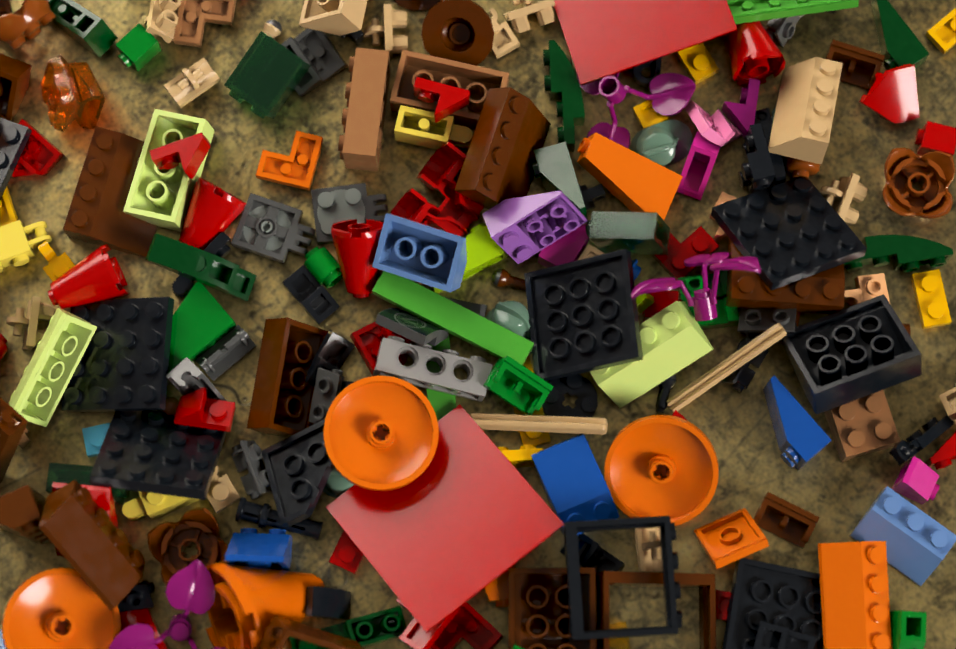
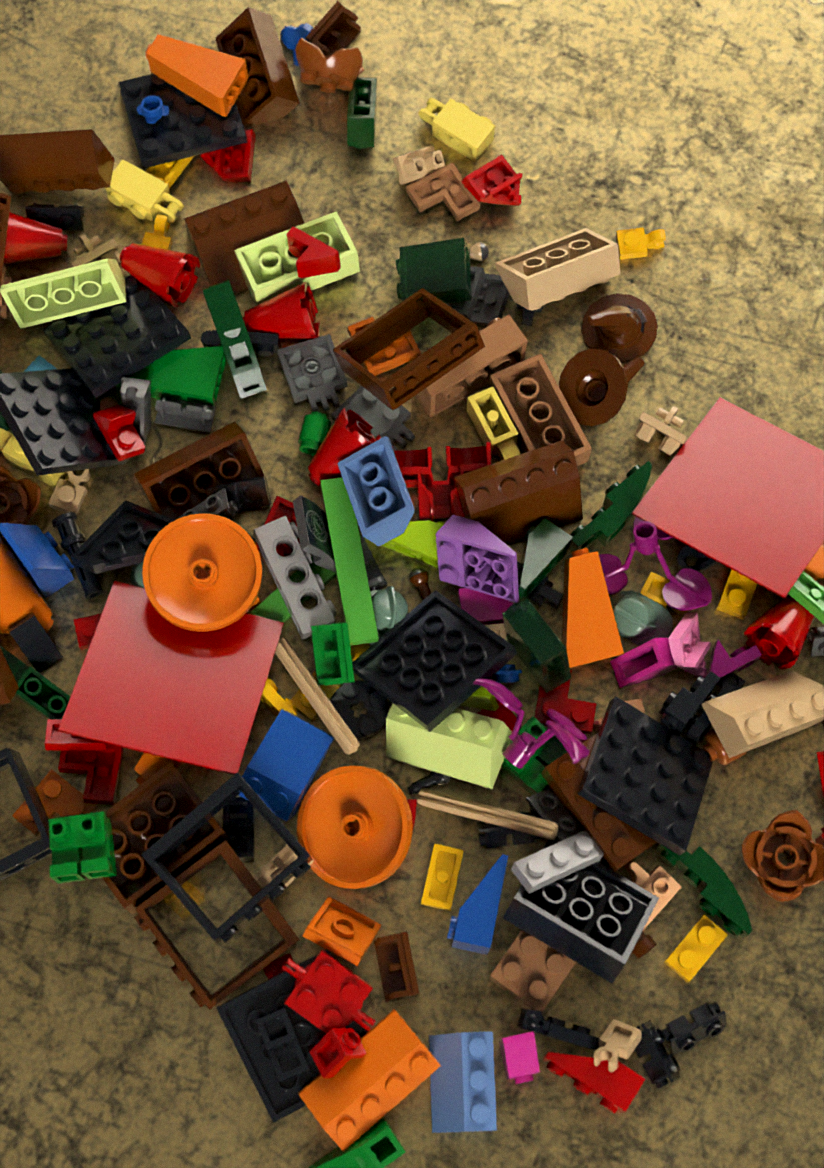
camera: 50 degrees right, 5 degrees down
clear orange piece [41,55,105,132] -> none
green brick [116,23,161,72] -> none
tan hips [164,57,221,109] -> none
dark grey hinge [231,440,272,500] -> none
black slope [282,265,340,325] -> none
tan hips [364,4,408,59] -> none
red slope [414,77,470,122] -> none
tan plate [489,8,520,59] -> none
tan hips [820,173,868,226] -> none
none -> red plate [281,950,376,1034]
none -> red bracket [310,1028,366,1079]
none -> reddish brown window [332,288,485,411]
none -> yellow plate [421,843,464,911]
none -> light grey plate [511,830,604,893]

